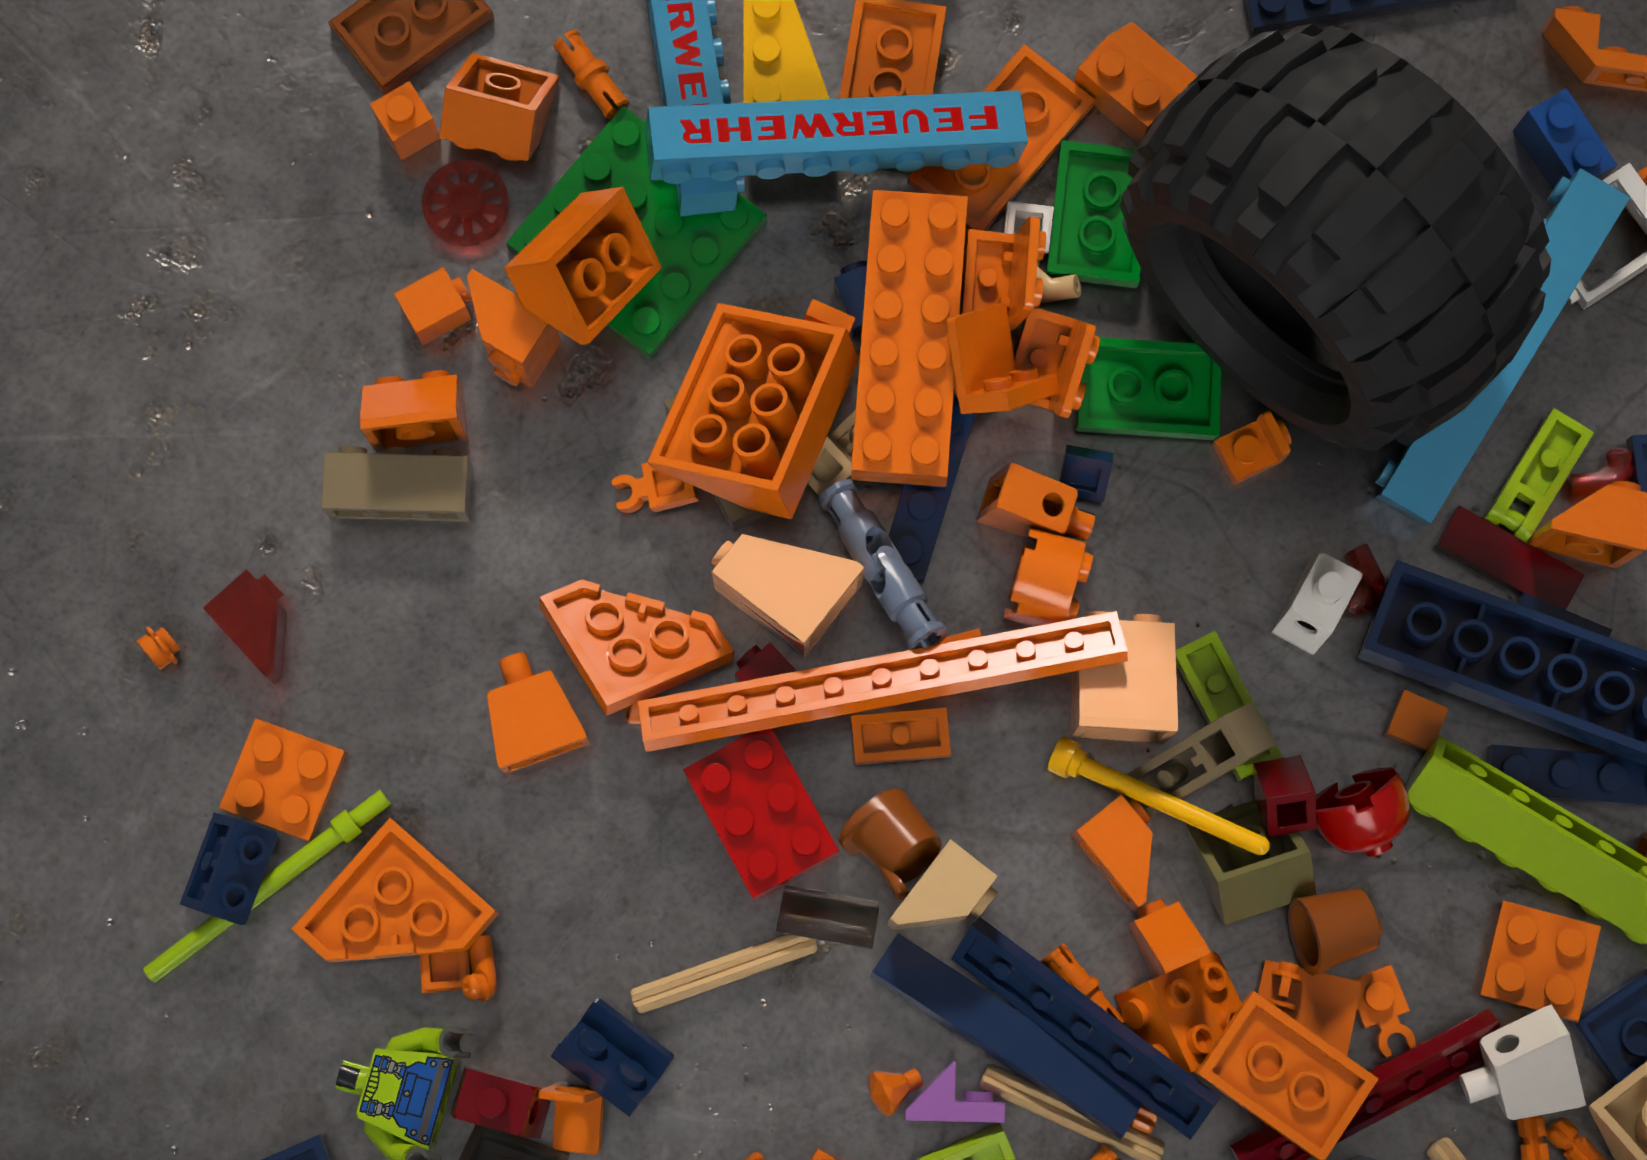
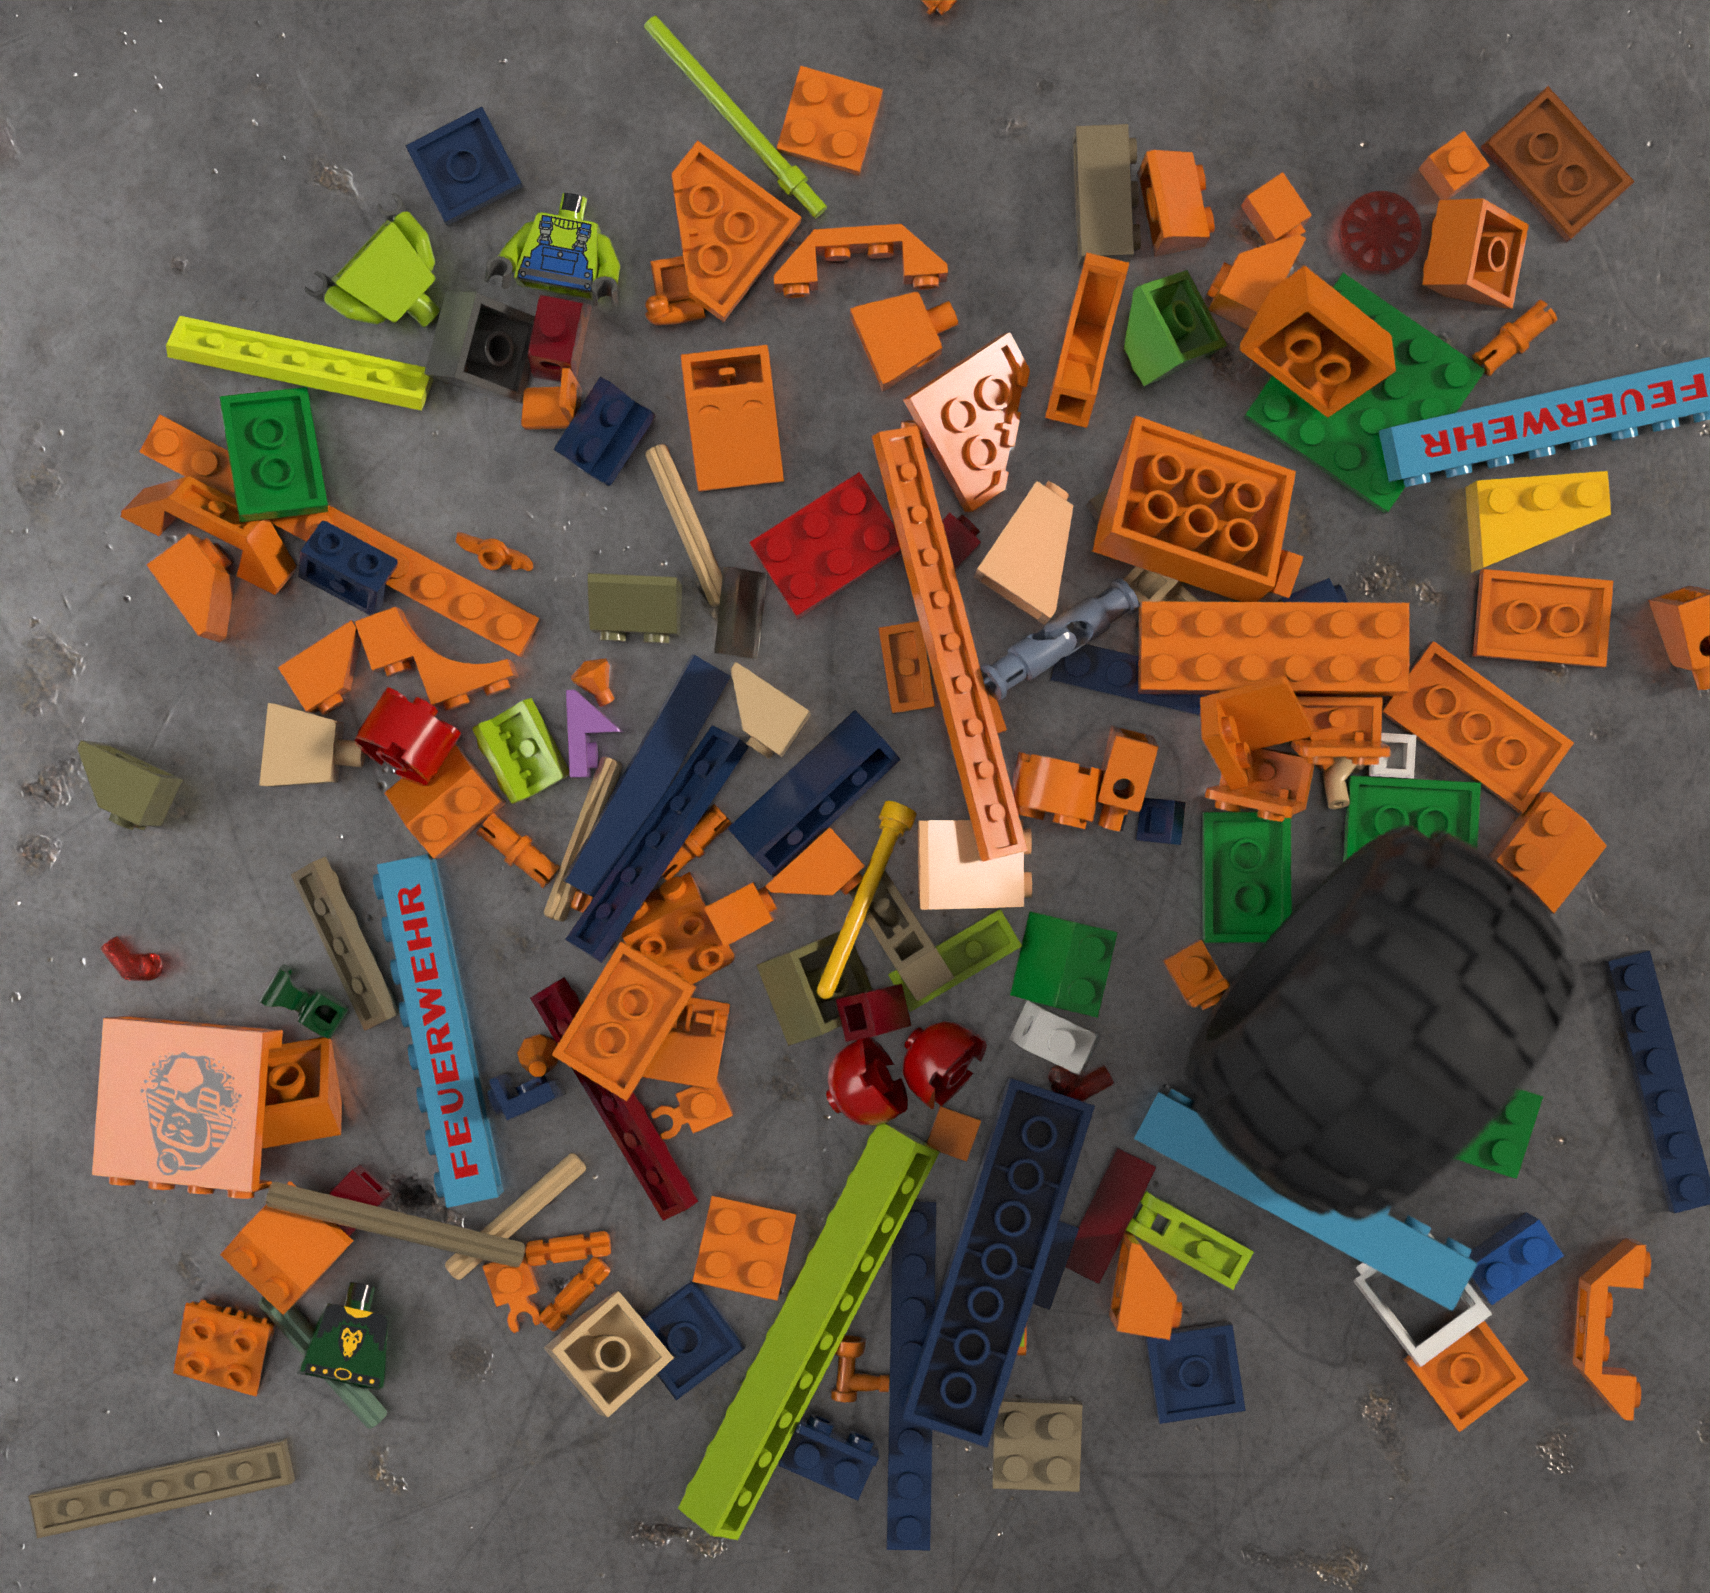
camera: 90 degrees right, 10 degrees up
dark blue bracket [180,812,278,925] -> none
clear red slope [203,569,287,685] -> none
orange plate [611,462,699,514] -> none
dark azure brick [645,90,1028,184] -> none
dark orange hat [839,788,942,900] -> none
dark orange hat [1288,888,1383,976] -> none
white torso [1459,1004,1586,1120] -> none
clear red arm [1570,448,1634,497] -> none
none -> olive slope [588,573,682,644]
none -> orange slope [681,344,784,492]
none -> dark blue brick [728,710,901,878]
none -> orange slope [774,224,948,298]
none -> red cylinder [903,1021,987,1109]
none -> green slope [1010,911,1118,1018]
none -> orange arch [1045,252,1129,428]
none -> bright green slope [1124,270,1227,386]

